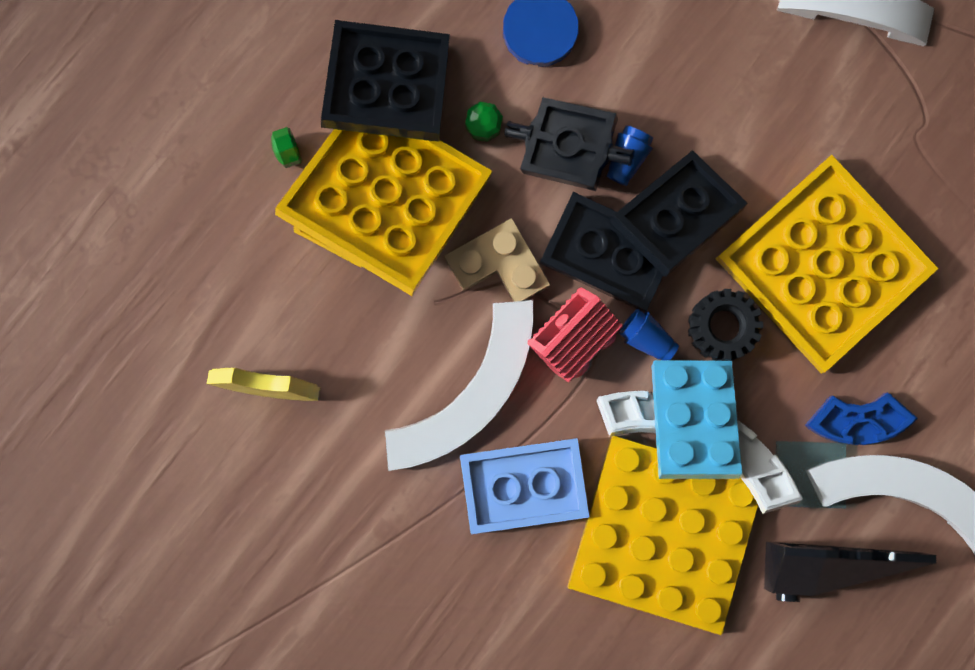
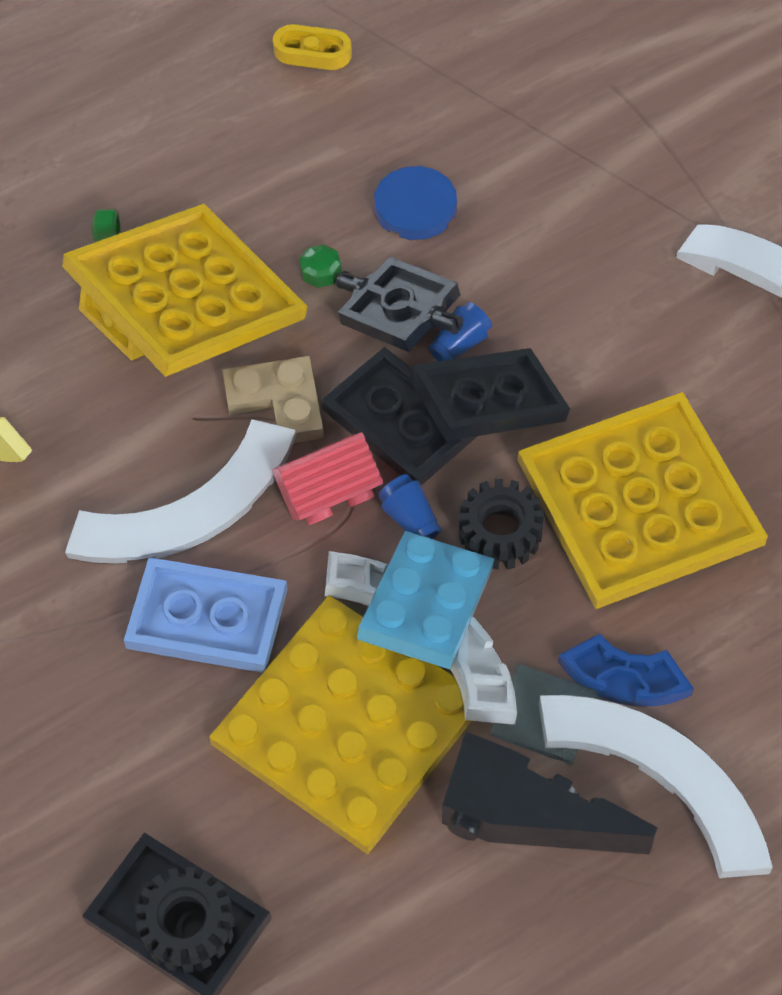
camera: 25 degrees right, 25 degrees down
black plate [321,20,450,142] -> none

